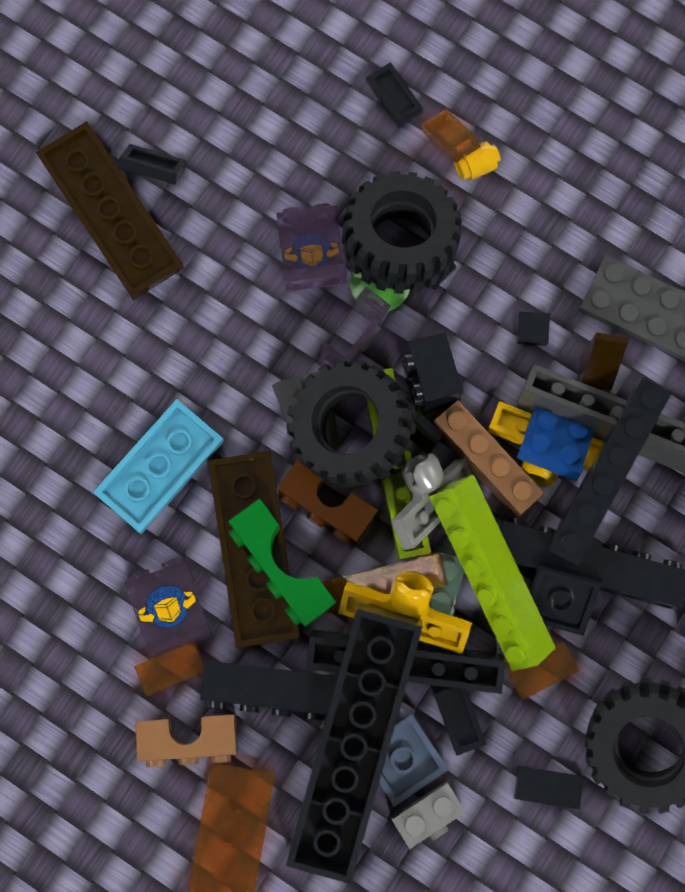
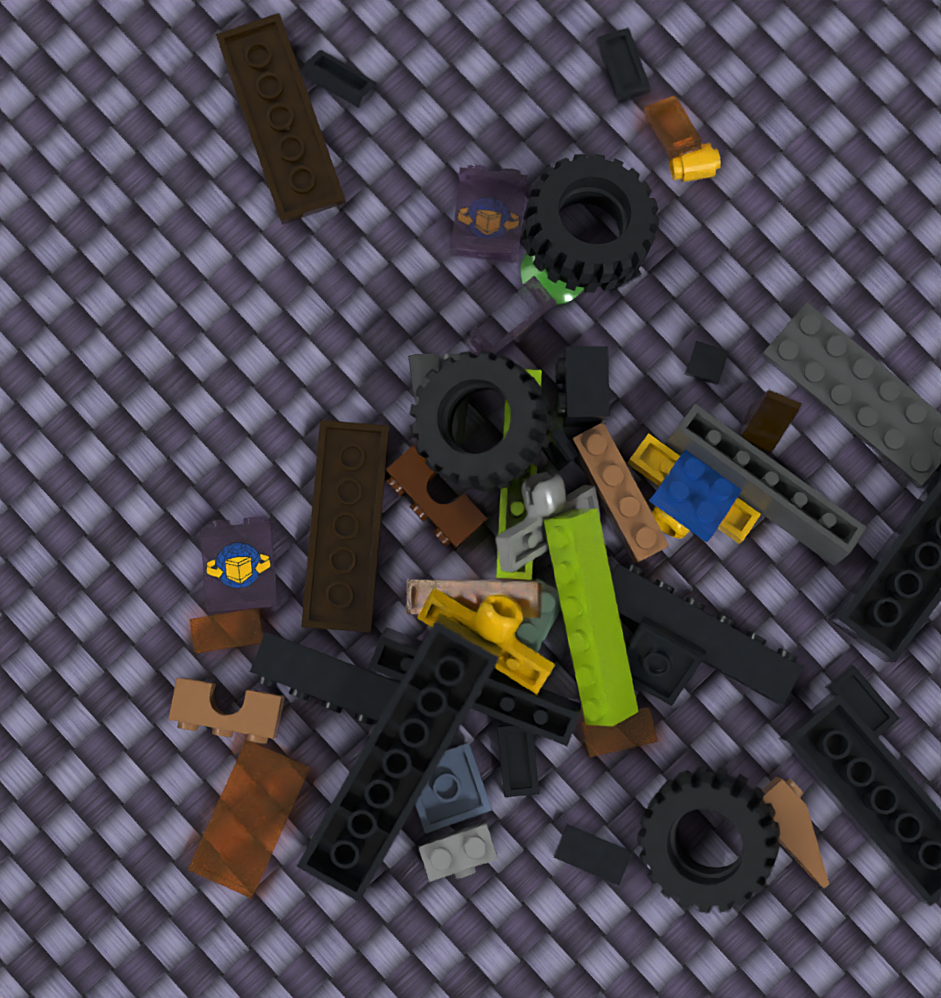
camera: 10 degrees right, 5 degrees up
medium azure plate [93,399,224,535] -> none
green arch [228,499,337,628] -> none
black brick [545,378,672,566] -> none

